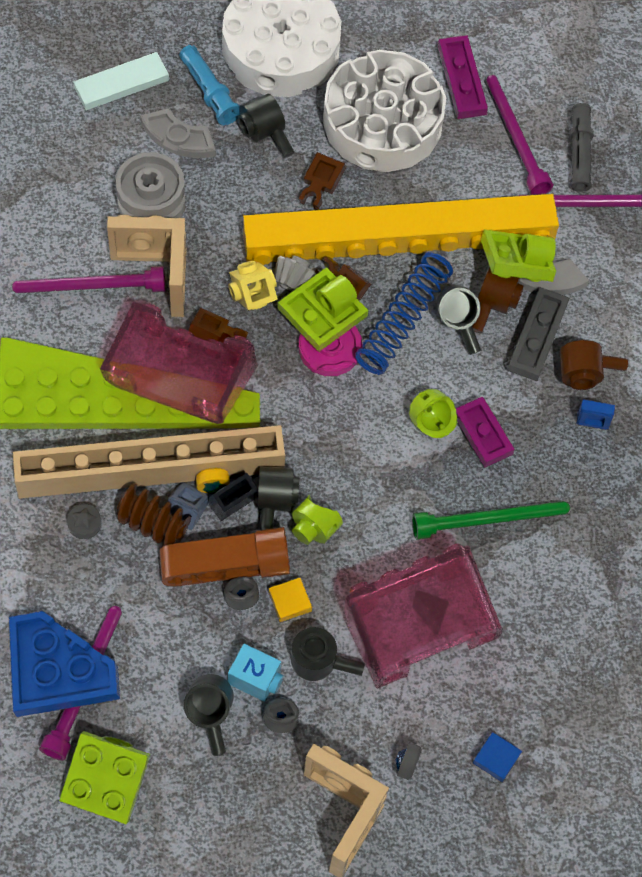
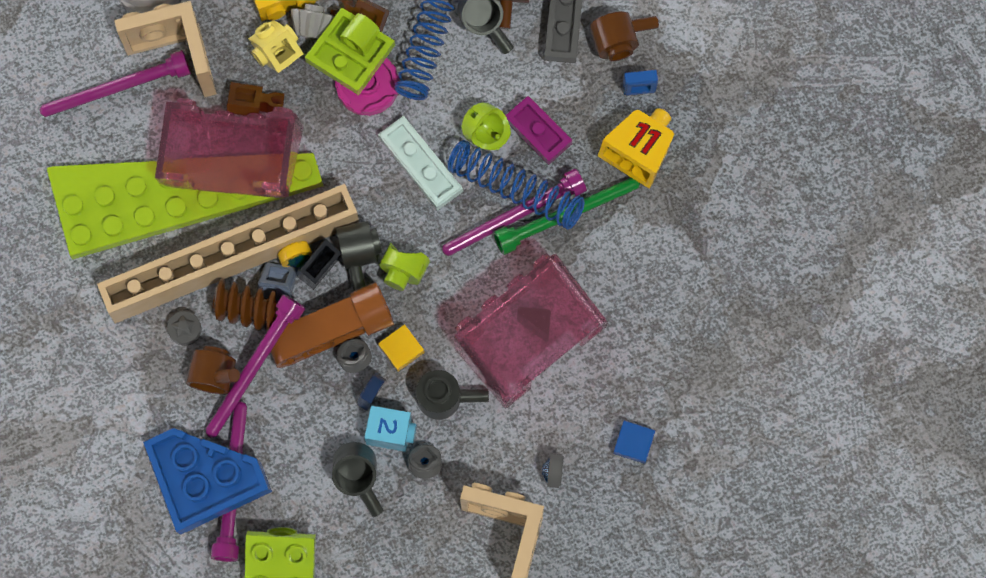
camera: 10 degrees left, 10 degrees up
none -> reddish brown piece [186,346,240,395]
none -> magenta piece [206,294,306,438]
none -> dark blue tile [357,374,386,411]
none -> light aqua tile [378,116,463,211]
none -> magenta piece [442,168,587,256]
none -> blue piece [447,140,585,230]
none -> yellow torso [598,108,675,189]

